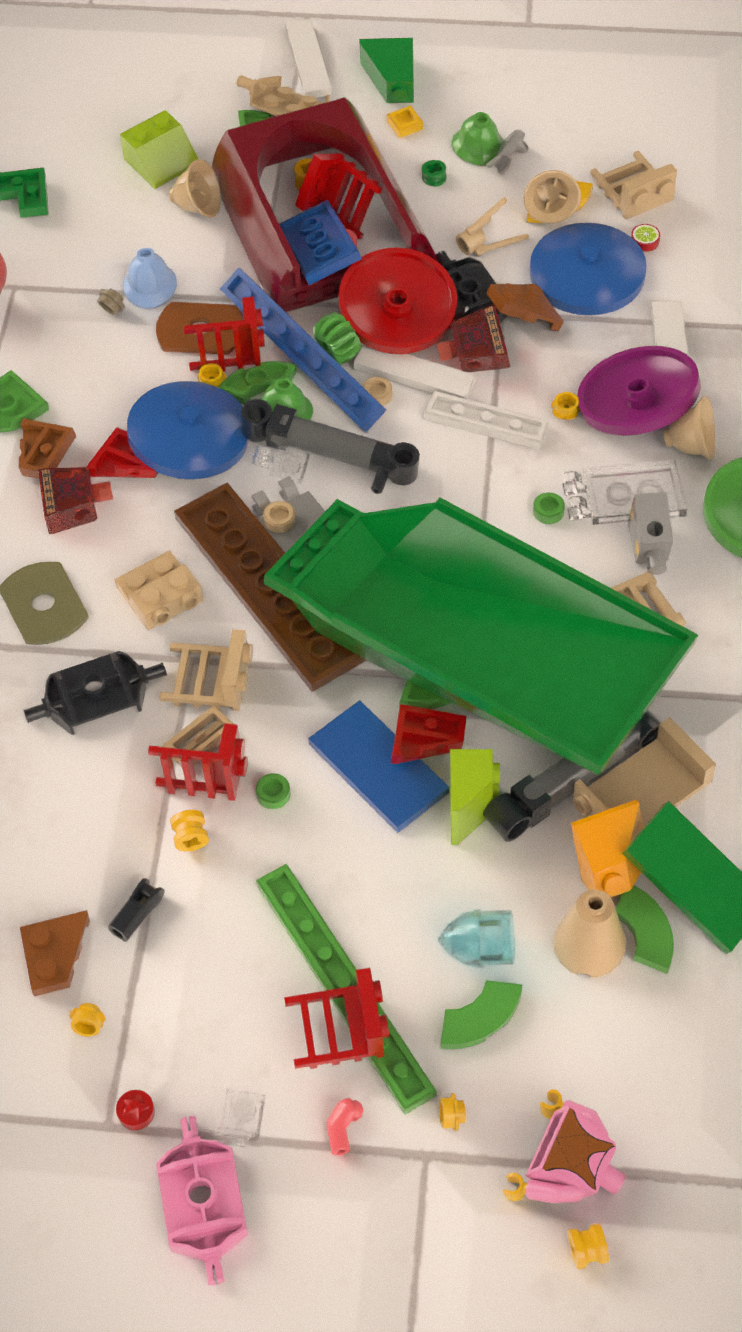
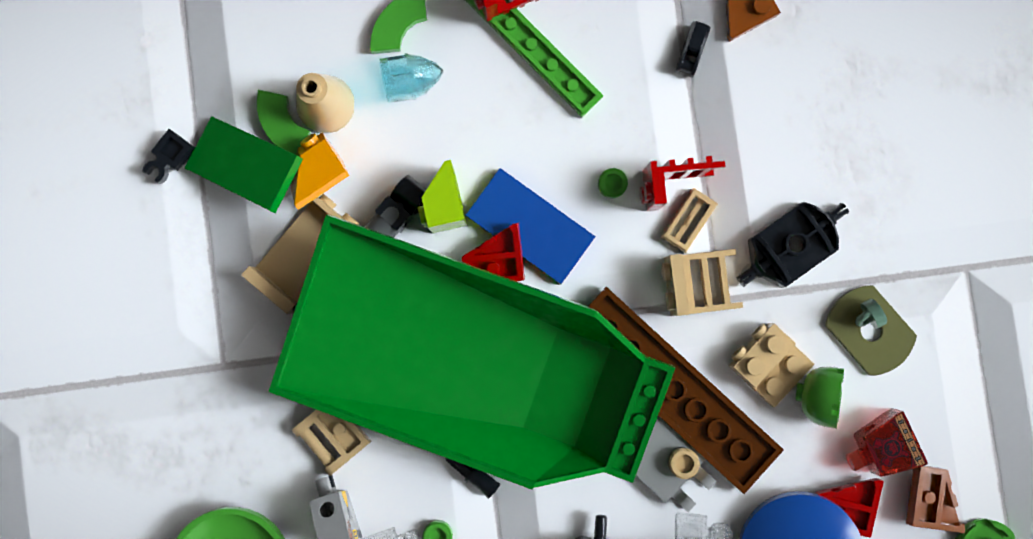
camera: 160 degrees right, 30 degrees up
yellow wheel [170,810,209,852] -> none
none -> bright green cylinder [796,367,844,429]
none -> sand green tile [855,298,887,329]

